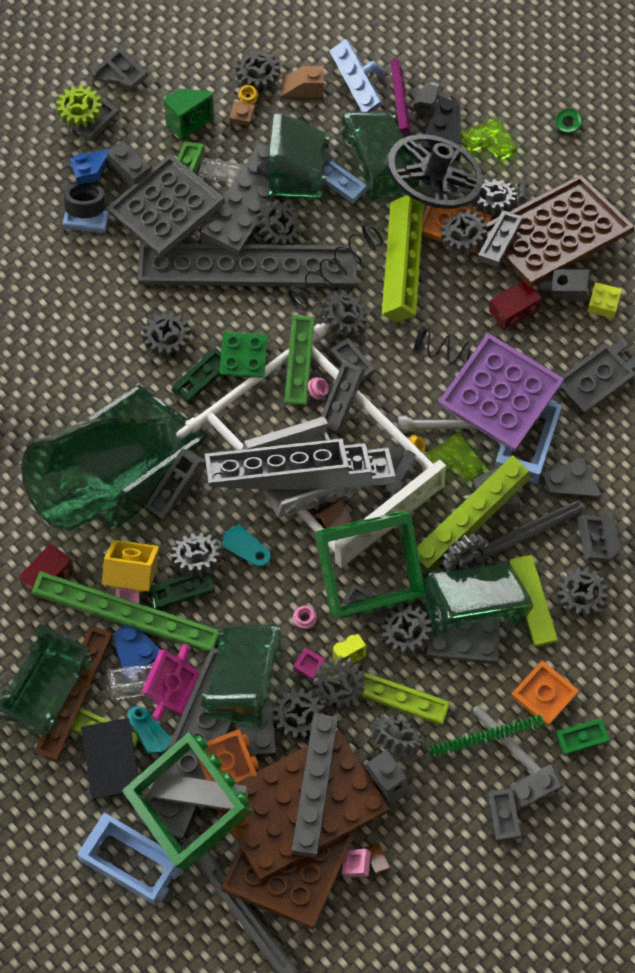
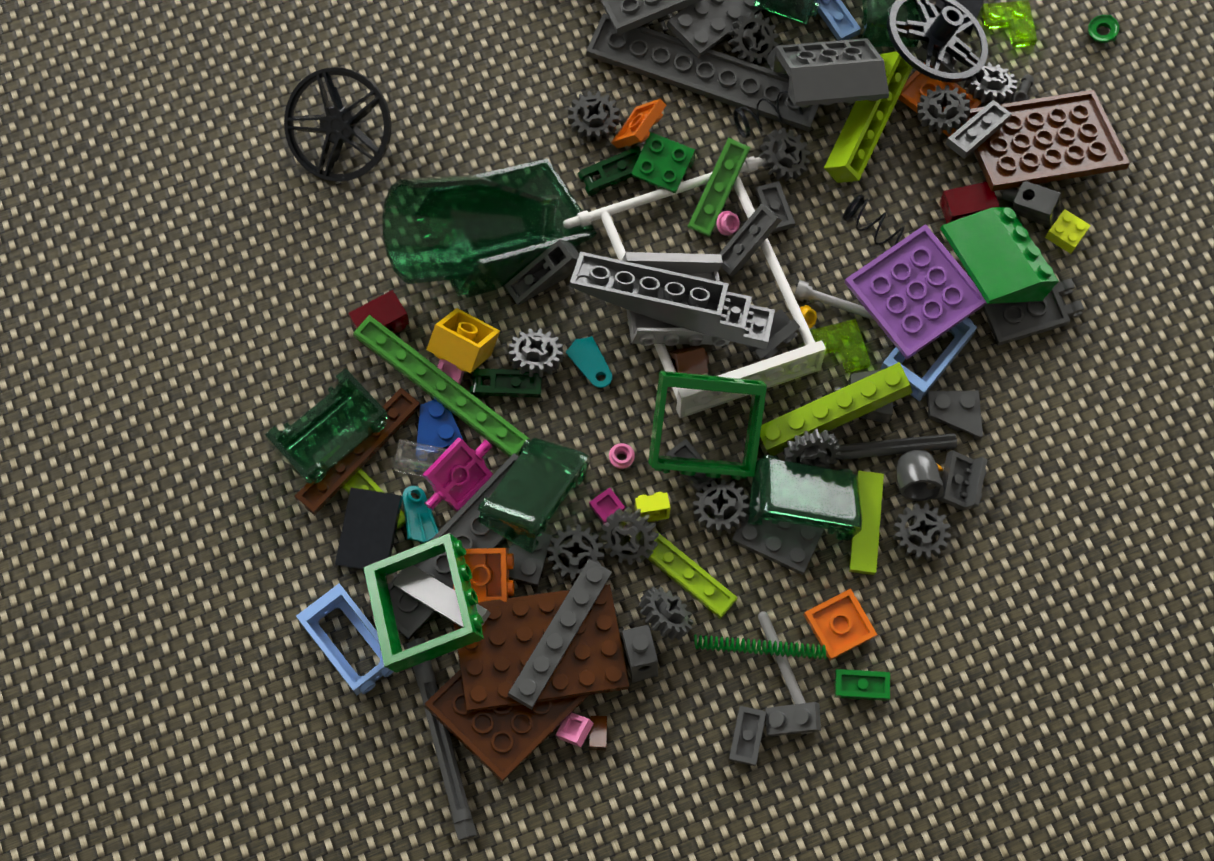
camera: 20 degrees right, 5 degrees up
none -> orange plate [611,99,667,149]
none -> dark grey slope [767,38,889,107]
none -> dark grey piece [897,450,944,501]
none -> green slope [940,207,1059,304]

